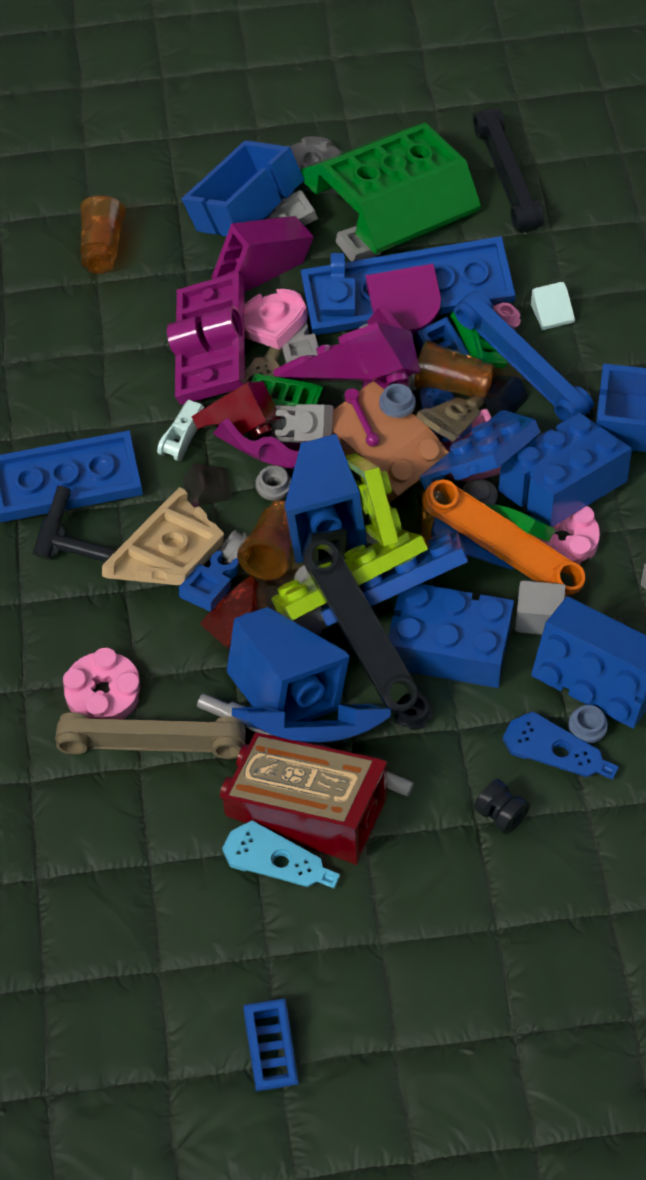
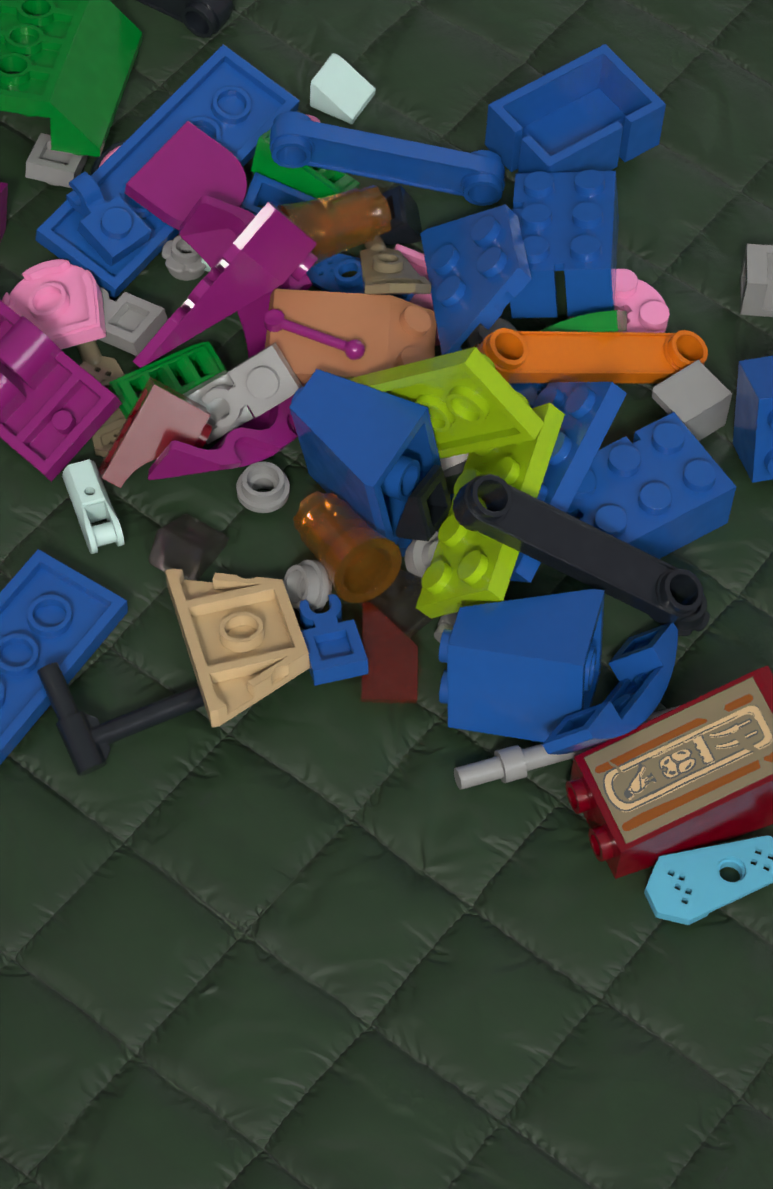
camera: 50 degrees left, 0 degrees up
dark tan piece [55,712,247,759] -> none
bright pink plate [63,648,141,720] -> none
sand blue plate [379,384,416,418] -> none

